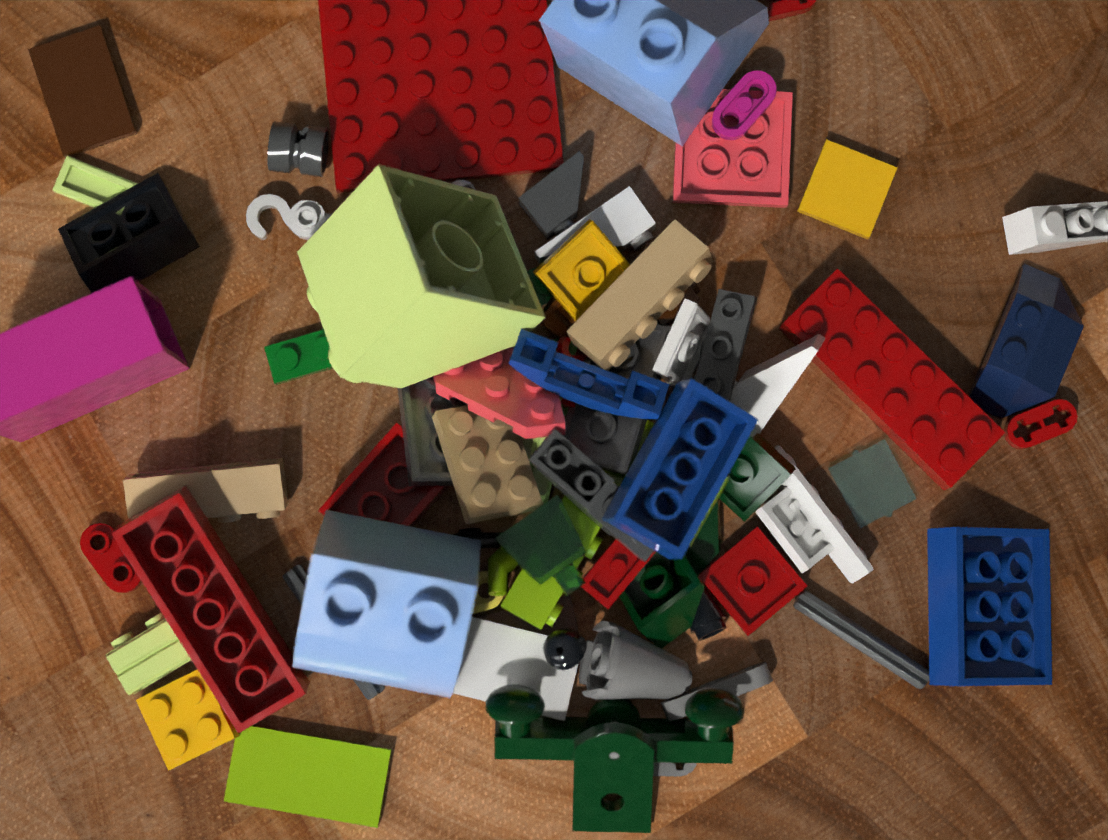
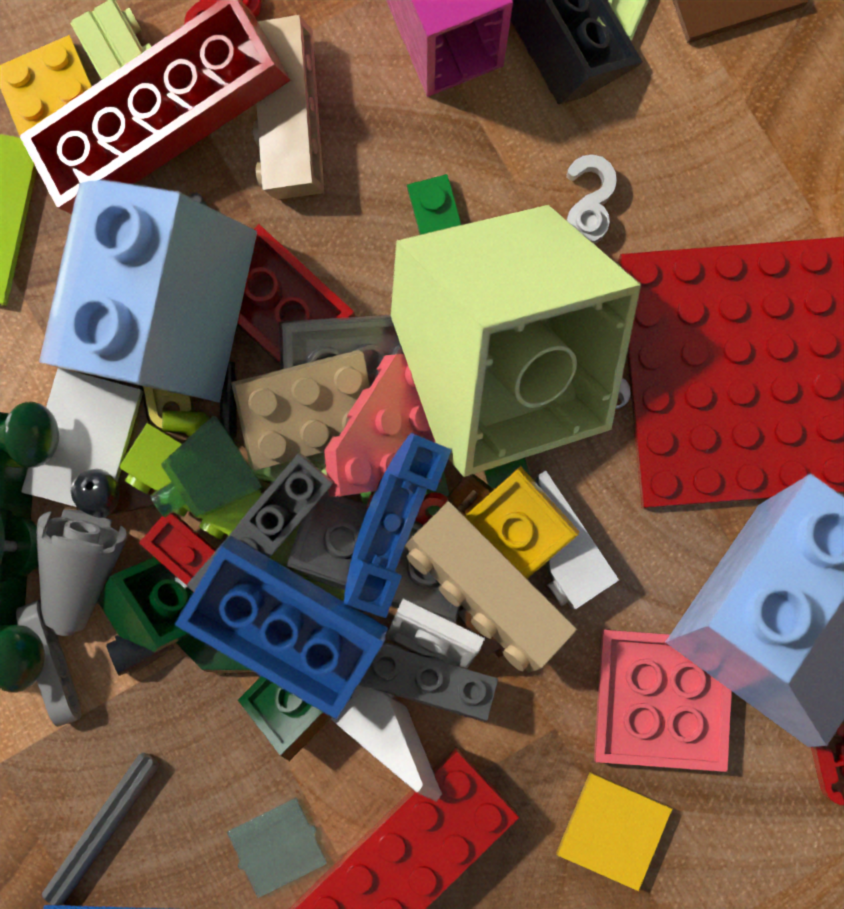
camera: 90 degrees right, 0 degrees up
dark grey wheel [267,121,329,177] -> none
dark grey slope [519,151,584,240] -> none
red plate [698,526,807,636] -> none
dark pink plate [712,70,777,140] -> none
white bracket [755,445,873,583] -> none

